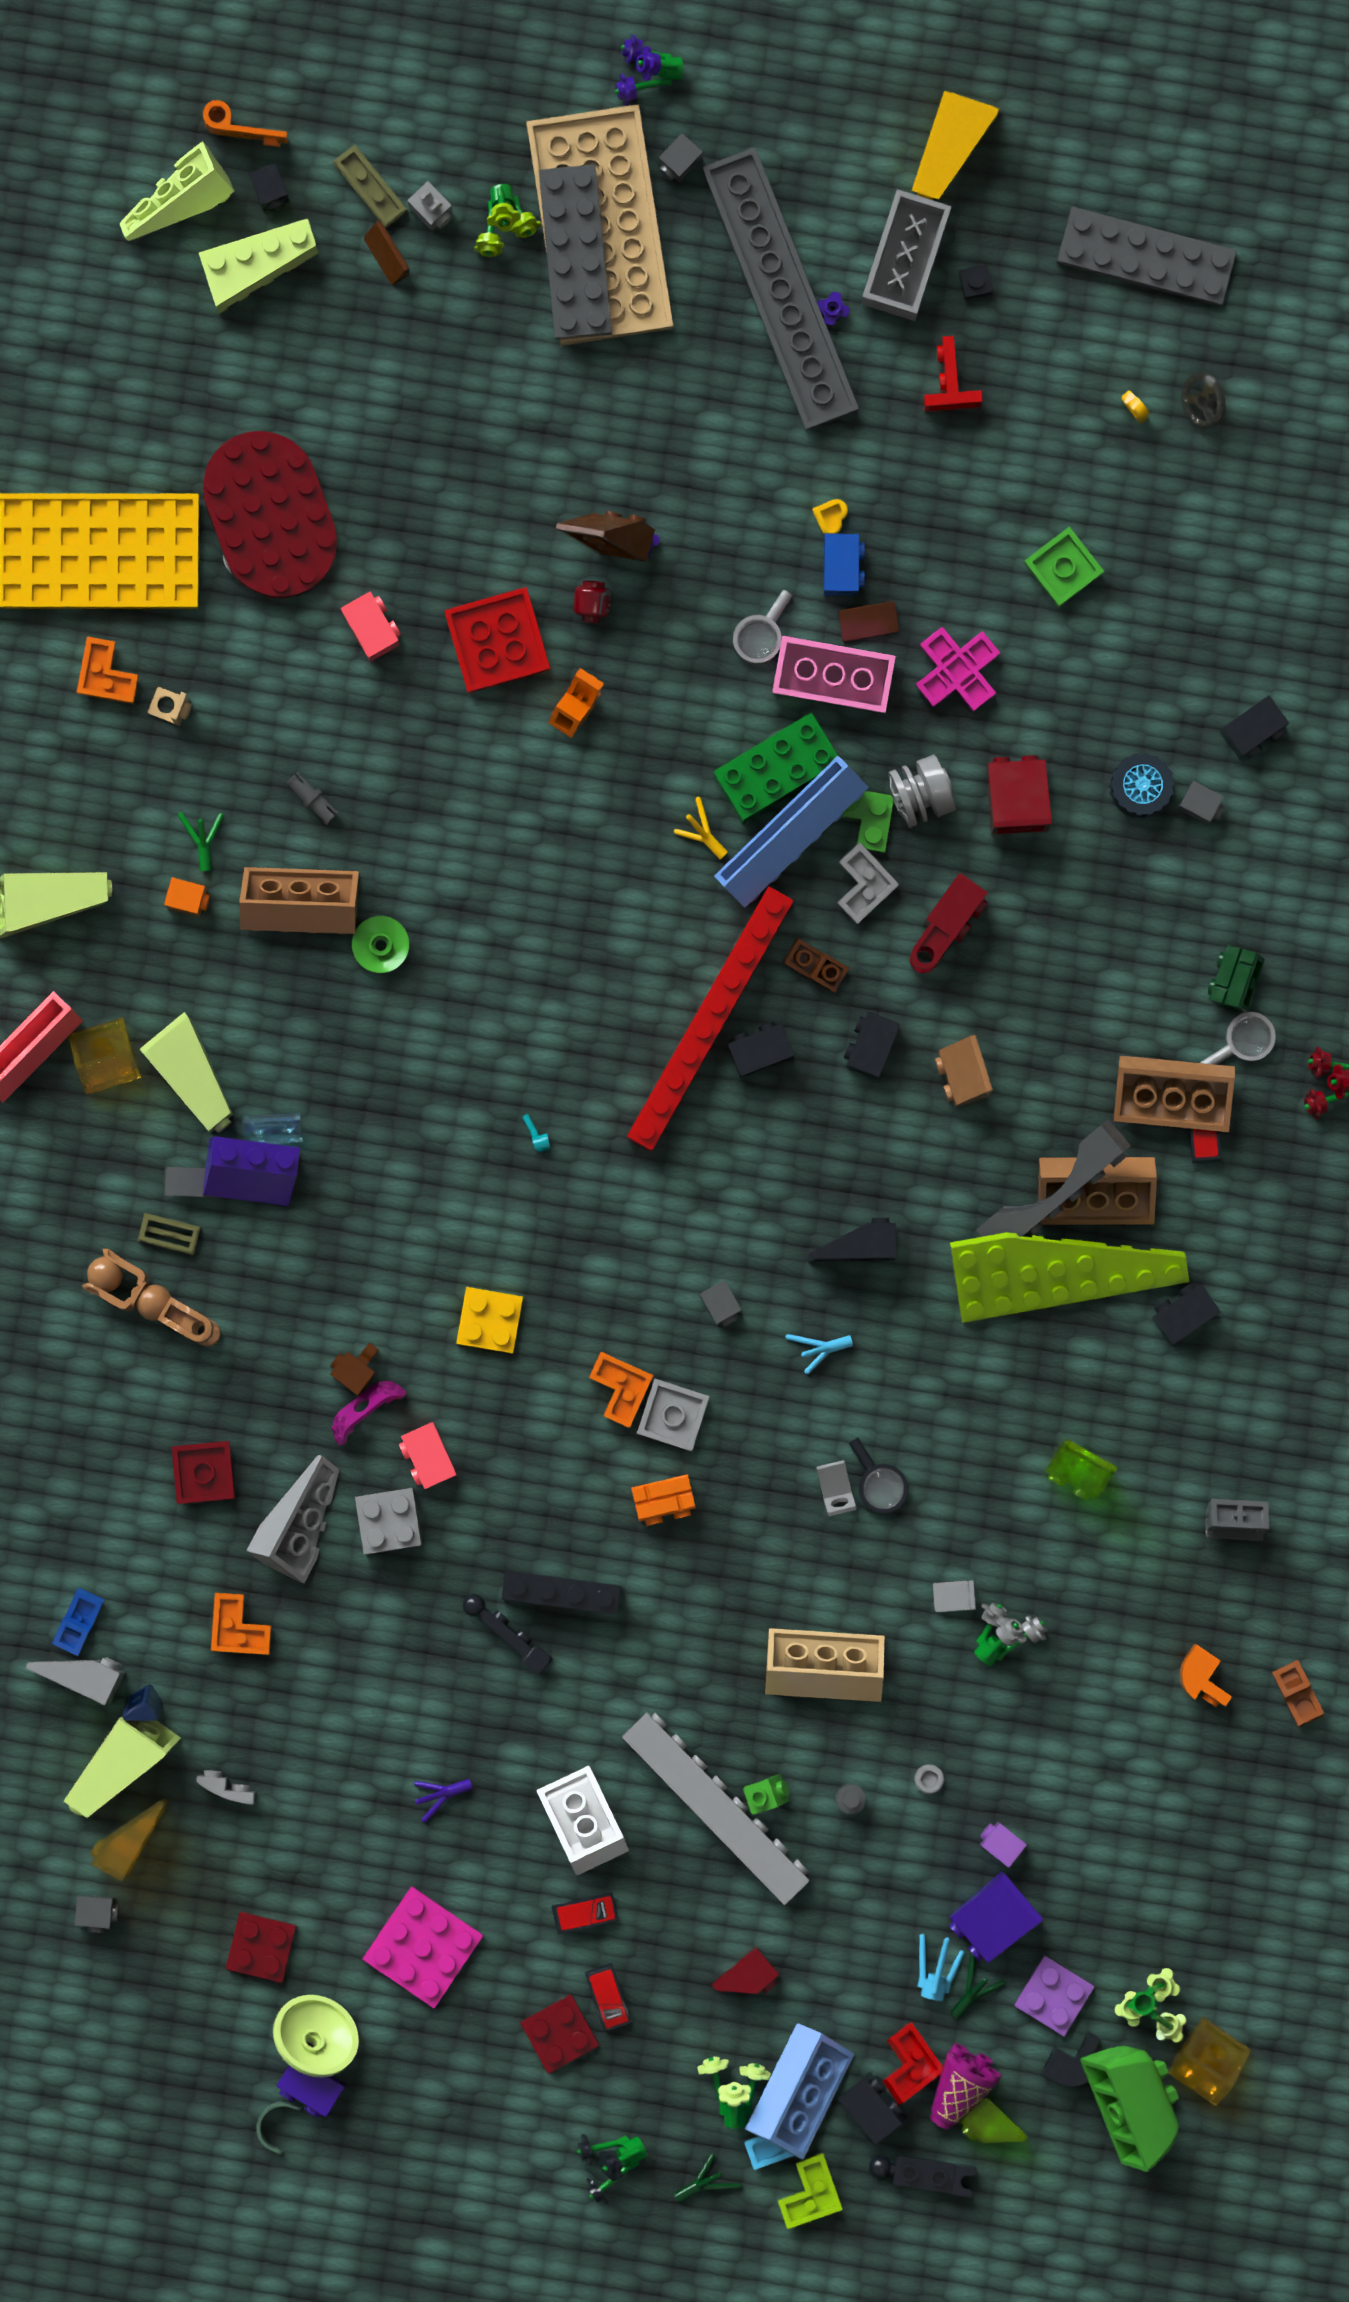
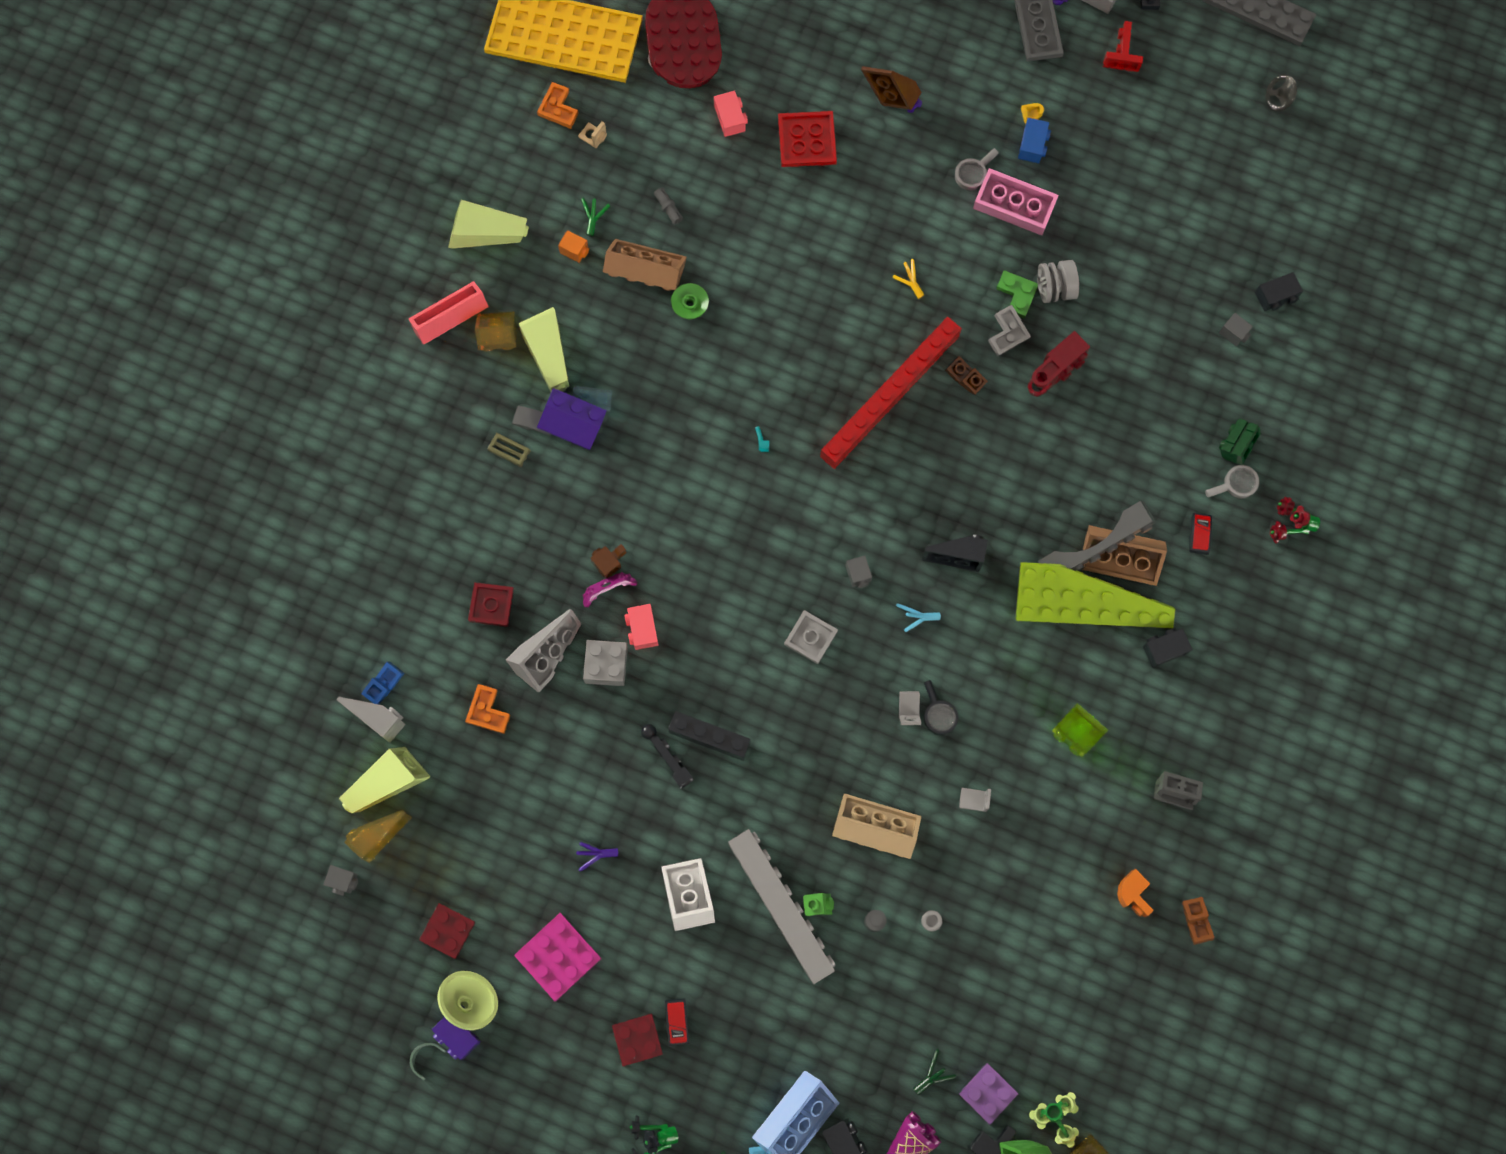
camera: 10 degrees right, 10 degrees down
medium nougat piece [82,1249,221,1347] -> none
dark blue slope [122,1684,162,1721] -> none
light grey slope [196,1770,256,1804] -> none
yellow plate [456,1287,523,1354] -> none
orange brick [548,668,604,738] -> none
slope [551,1892,619,1934] -> none
dark red head [573,580,612,623] -> none
orange plate [589,1352,653,1428] -> none
orange brick [631,1474,696,1526] -> none
plant [697,2057,771,2129] -> none
dark red slope [712,1946,779,1994] -> none
green brick [713,712,838,825] -> none
medium blue brick [714,756,869,908] -> none
black brick [728,1021,794,1079] -> none
reddish brown slope [838,601,899,642] -> none
black brick [844,1011,900,1080] -> none
red plate [882,2022,943,2105] -> none
dark pink plate [915,627,1000,712] -> none
medium azure plant [918,1934,965,2001] -> none
medium nougat slope [935,1035,992,1107] -> none
dark purple slope [949,1871,1043,1963] -> none
plant [974,1603,1047,1666] -> none
medium lavender brick [980,1822,1027,1868] -> none
dark red slope [987,755,1052,835] -> none
bright green plate [1024,527,1104,608] -> none
black wheel [1110,753,1175,818] -> none
medium nougat slope [1114,1056,1235,1132] -> none
yellow tile [1121,390,1150,424] -> none

